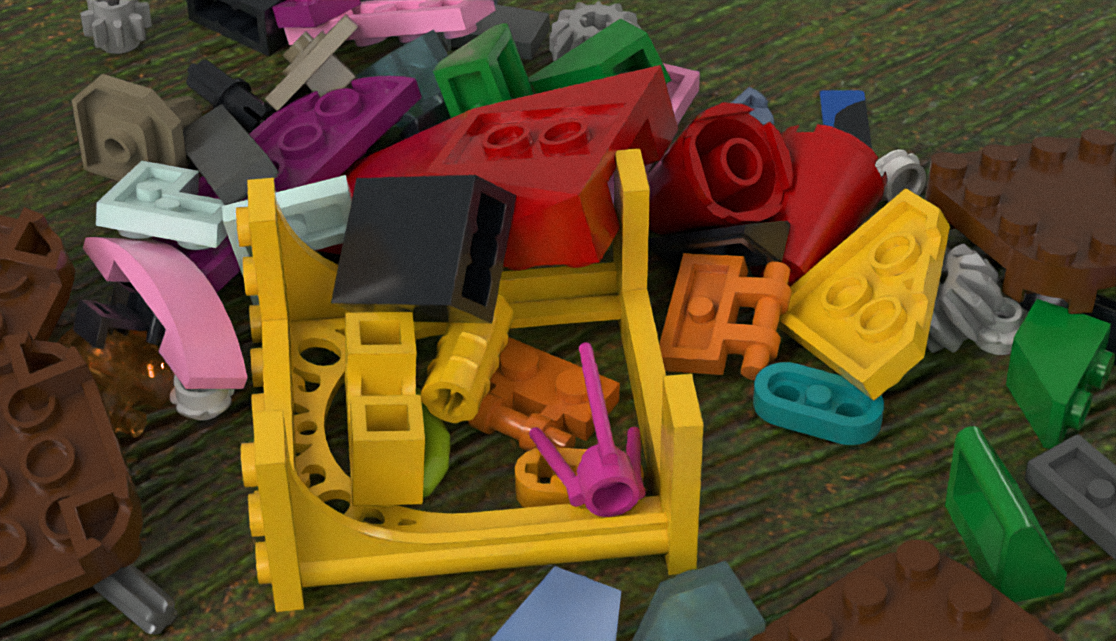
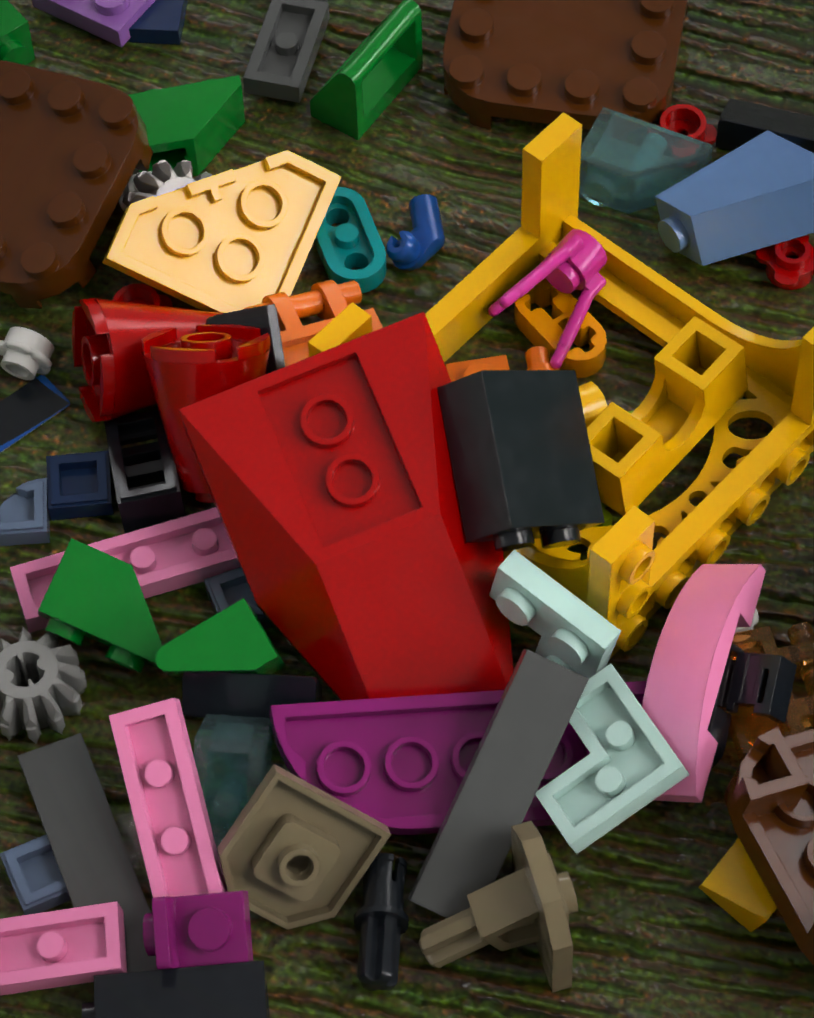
camera: 130 degrees left, 15 degrees up
none -> blue arm [386,194,445,271]

